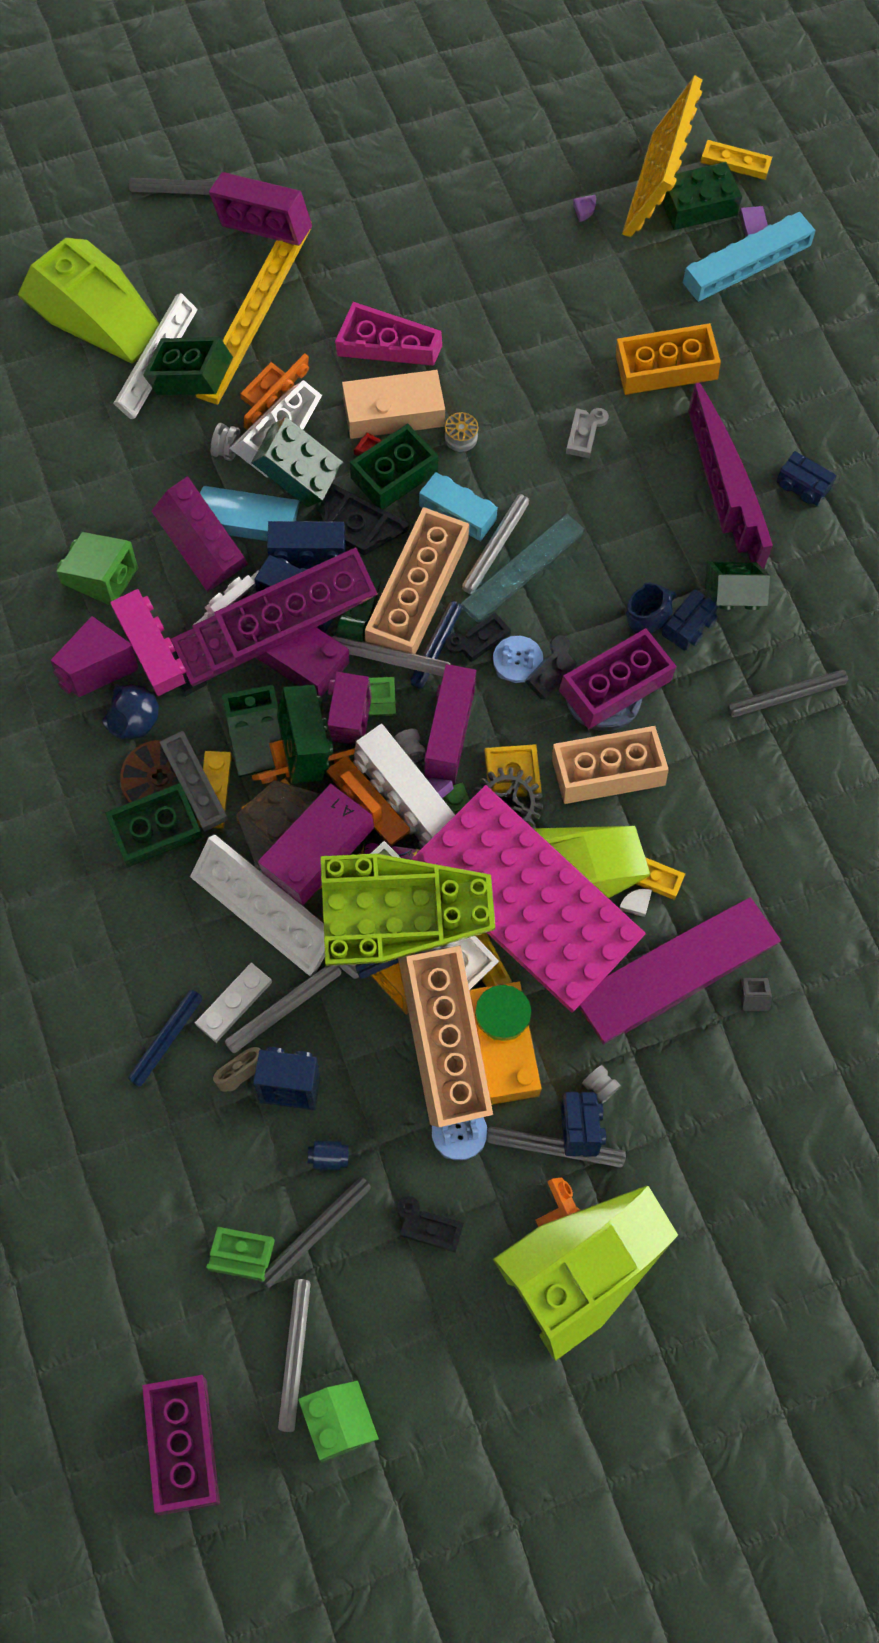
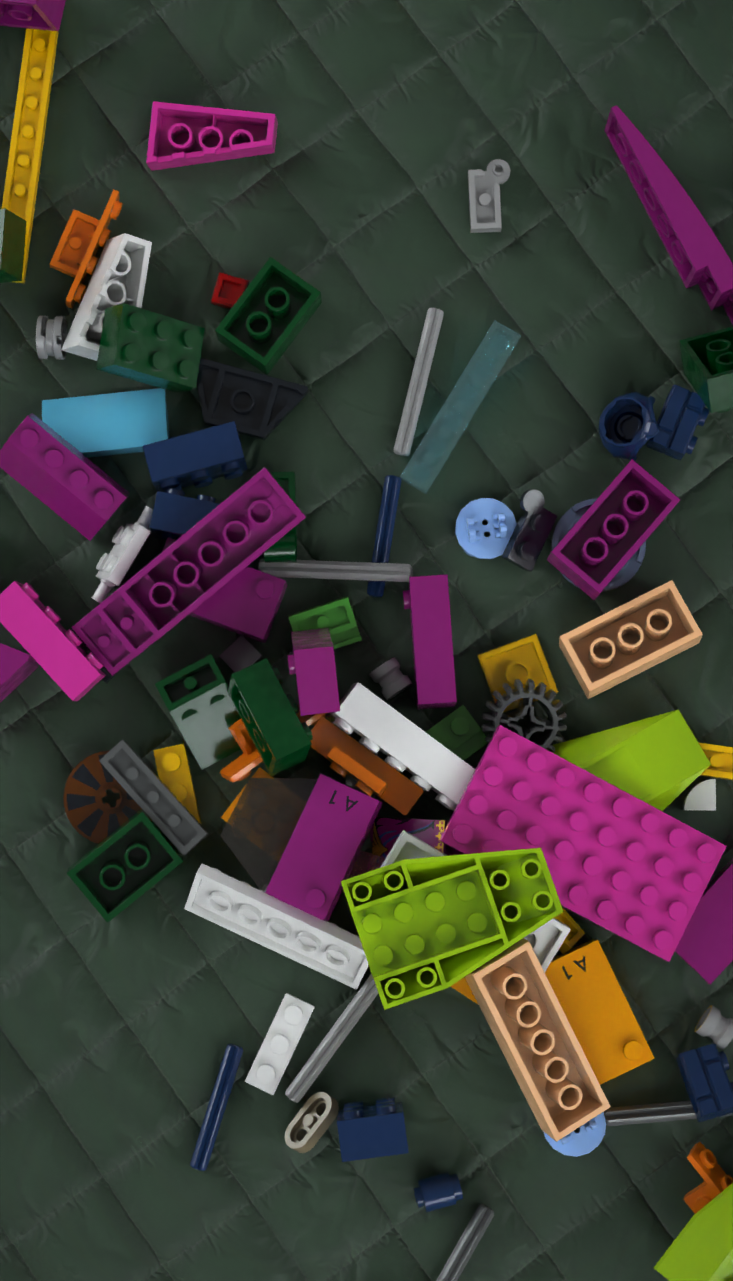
camera: 10 degrees left, 15 degrees up
dark blue helmet [102,684,159,739] -> none
light nougat brick [342,370,445,439] -> none
light nougat brick [365,507,469,654] -> none
black hinge [397,1196,464,1253] -> none
medium azure brick [419,472,498,542] -> none
medium lavender tile [429,778,454,798] -> none
light grey wheel [444,412,479,452] -> none
black hinge [446,612,511,662] -> none
green tile [475,985,531,1041] -> none
light orange brick [616,323,721,395] -> none

